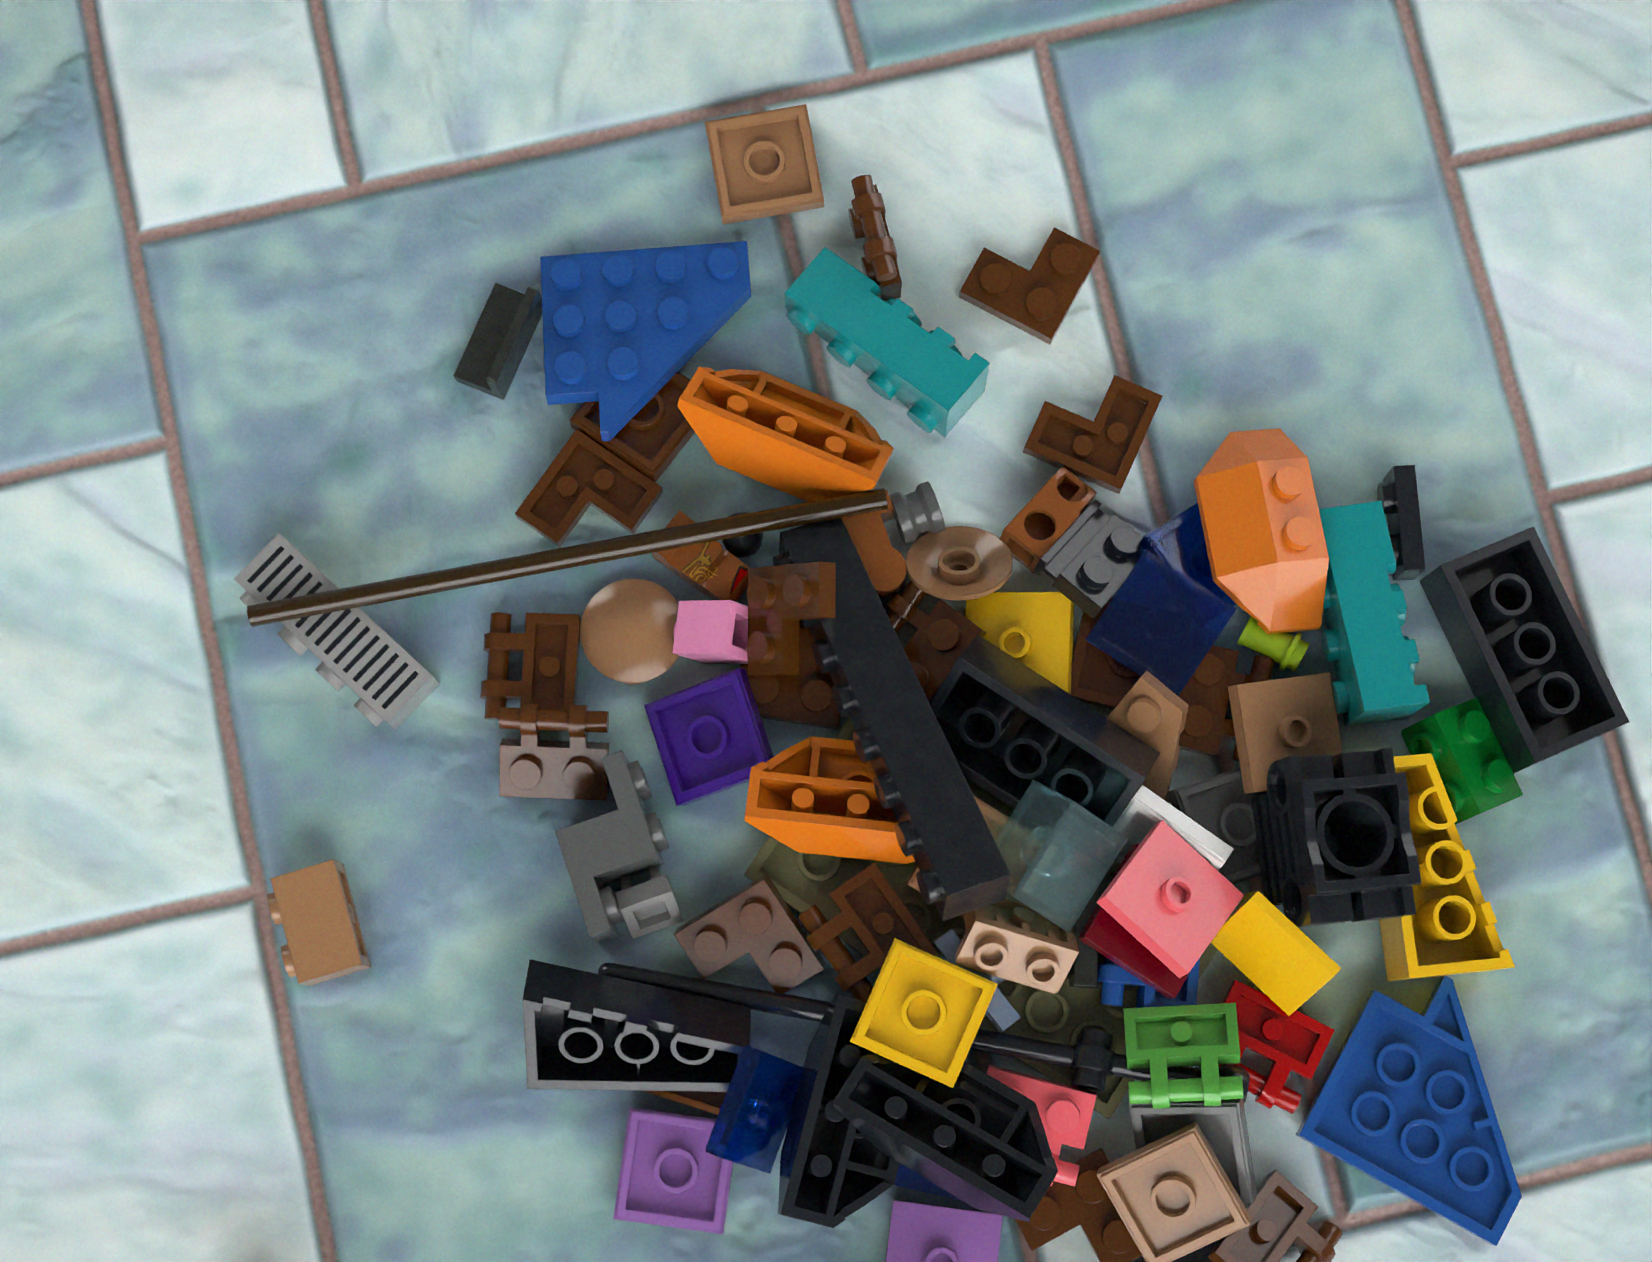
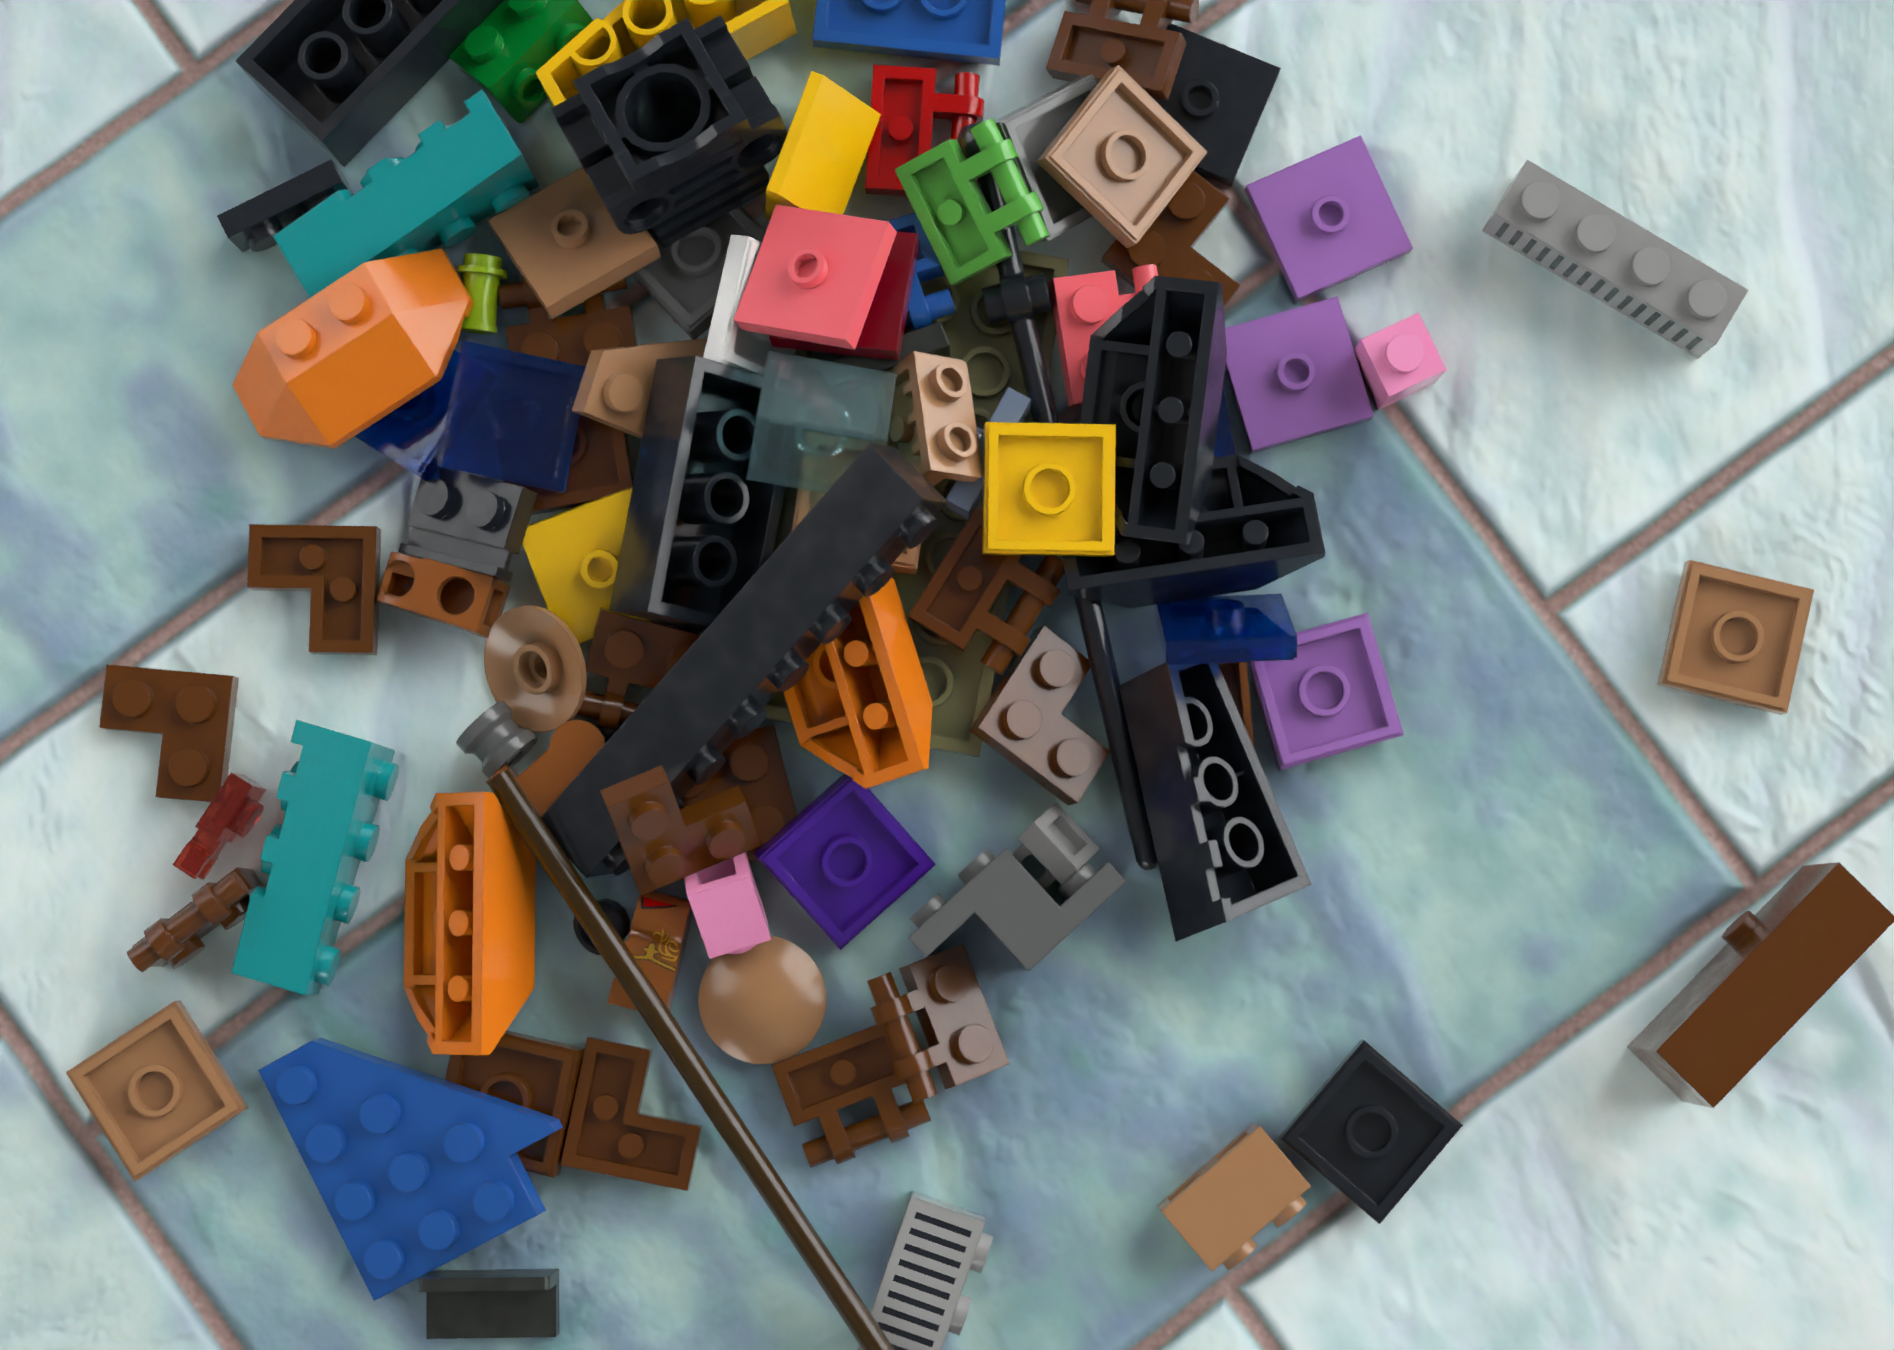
camera: 115 degrees left, 5 degrees up
none -> clear red plate [173,772,267,880]
none -> black plate [1278,1039,1463,1224]

